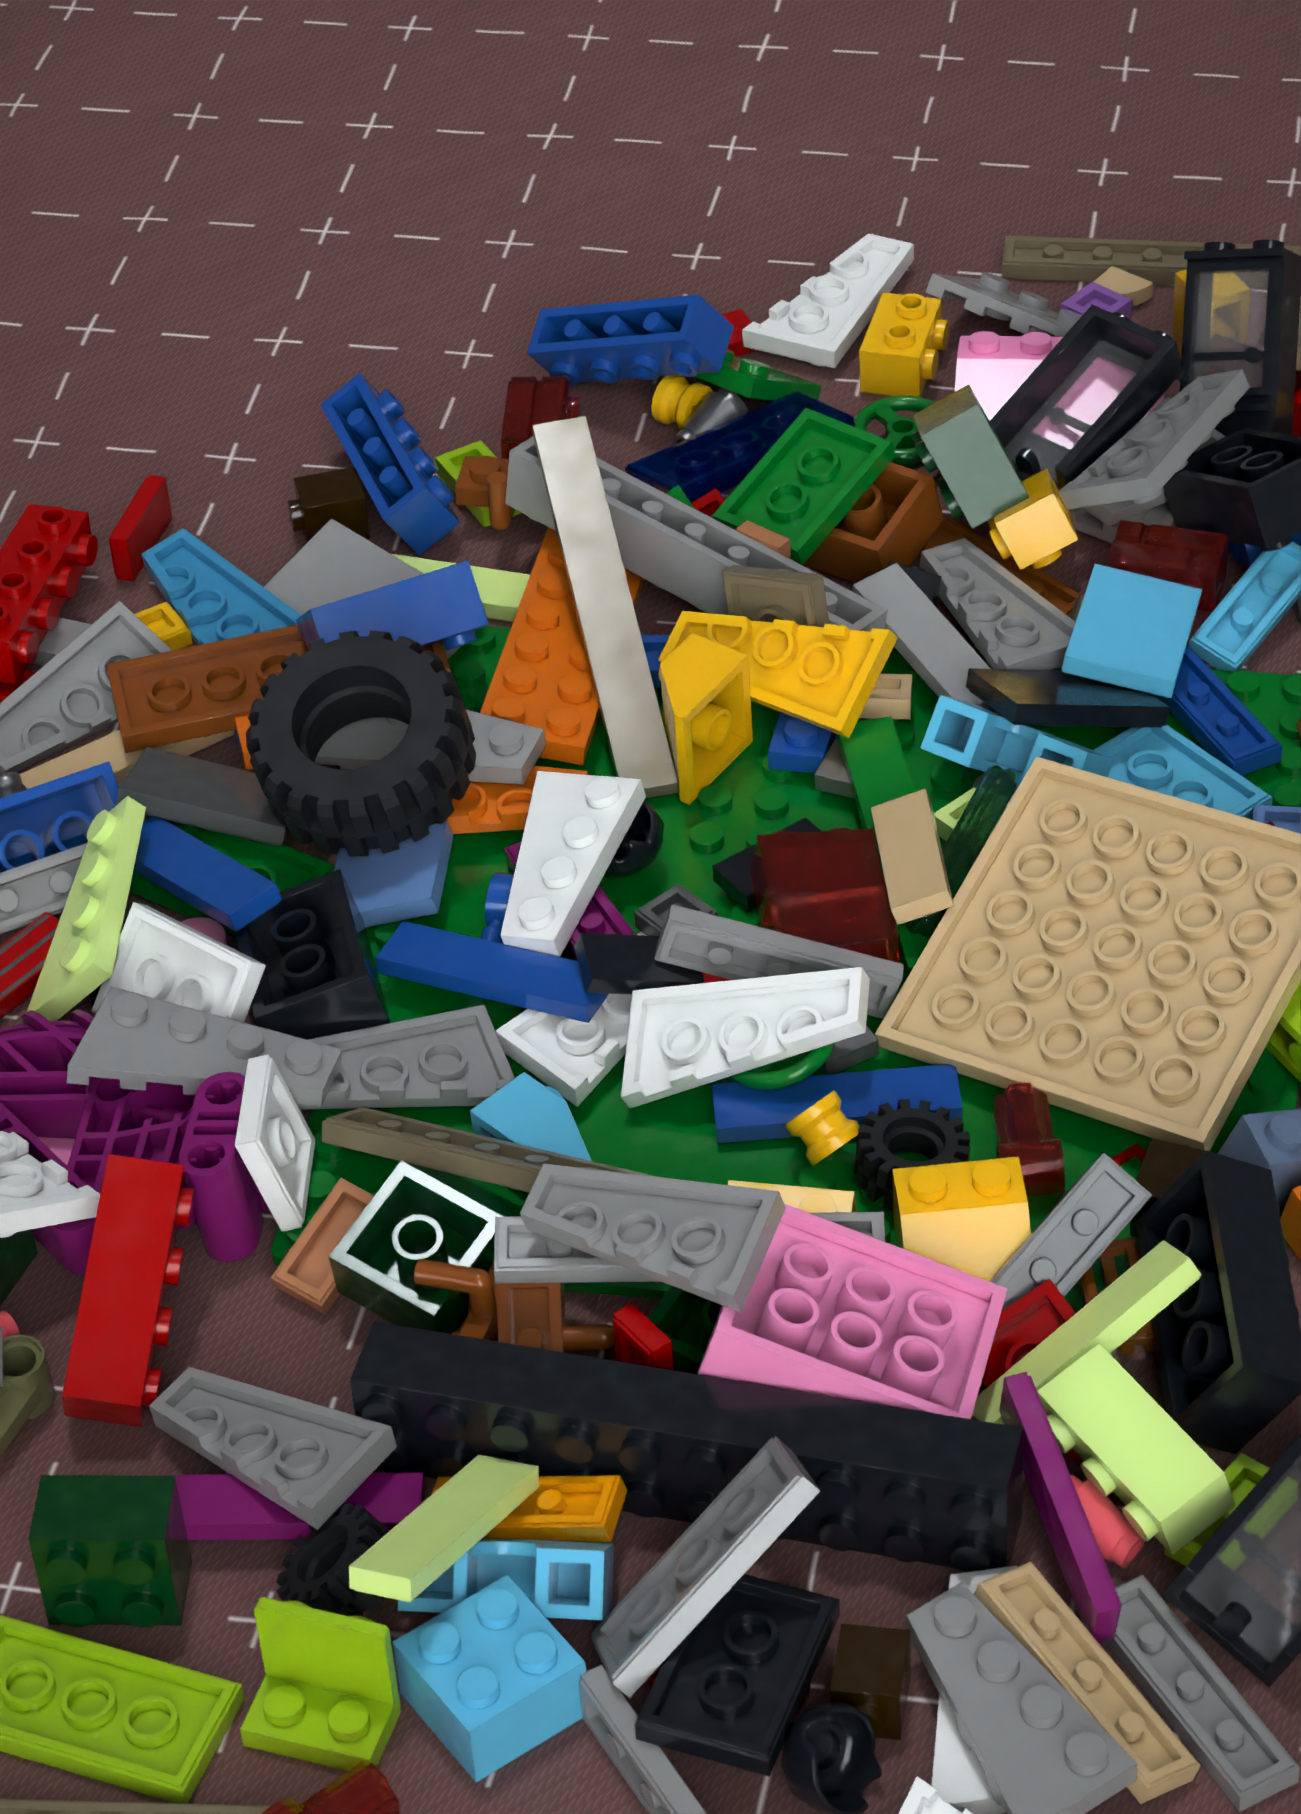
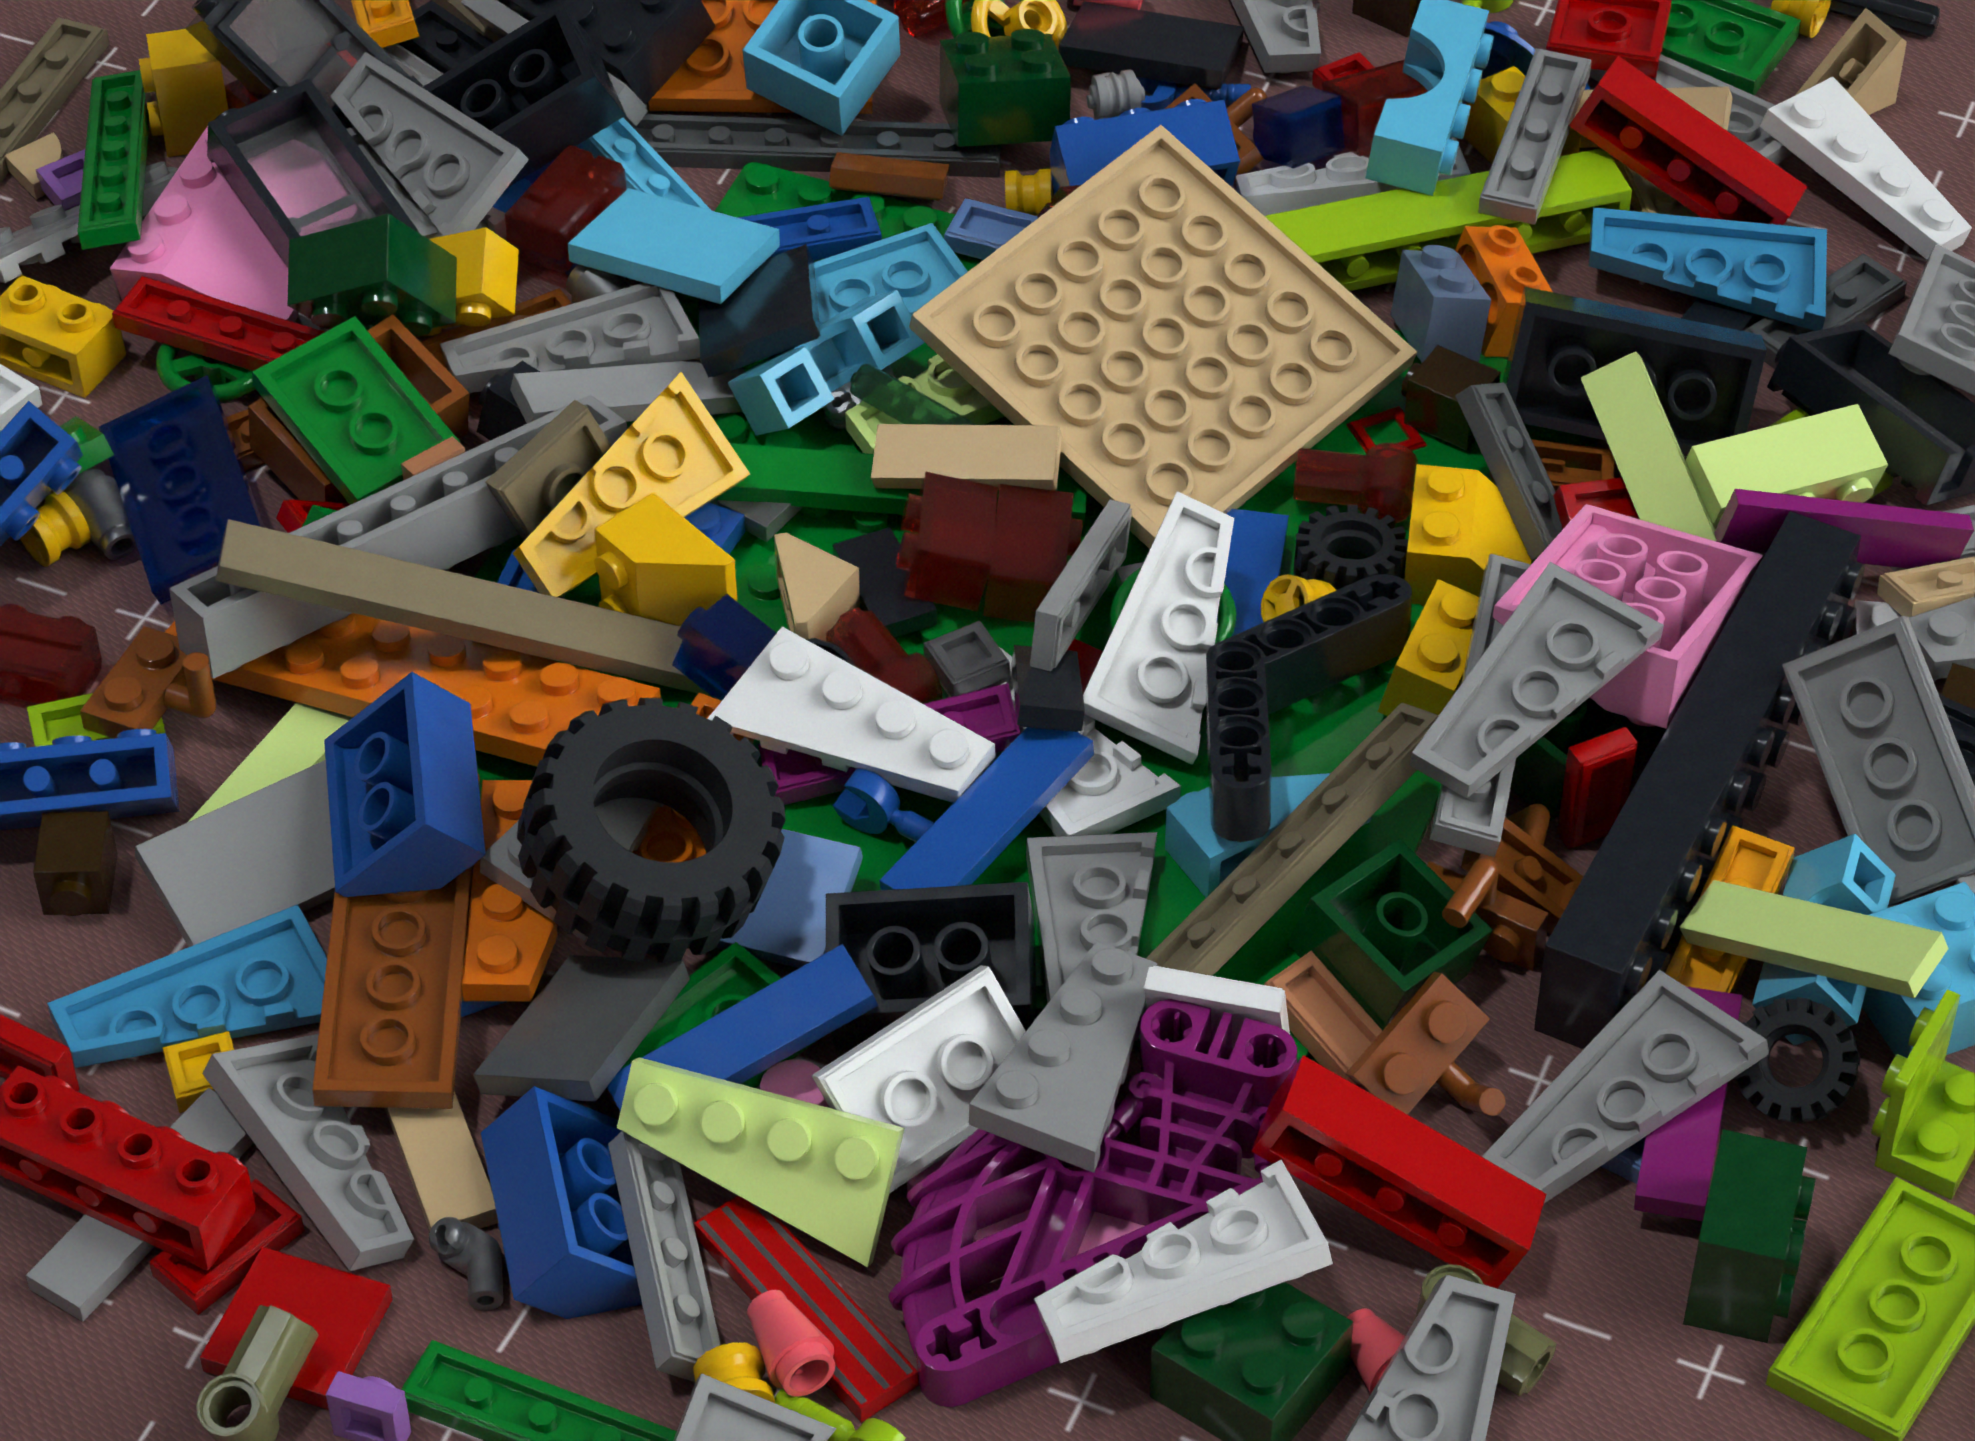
camera: 80 degrees left, 5 degrees up
none -> green tile [77,70,151,250]
none -> red tile [112,276,325,371]
none -> clear blue brick [672,594,777,700]
none -> tan slope [774,533,860,643]
none -> clear red piece [826,607,943,704]
none -> black beam [1206,574,1412,842]
none -> dark orange plate [1345,972,1506,1116]

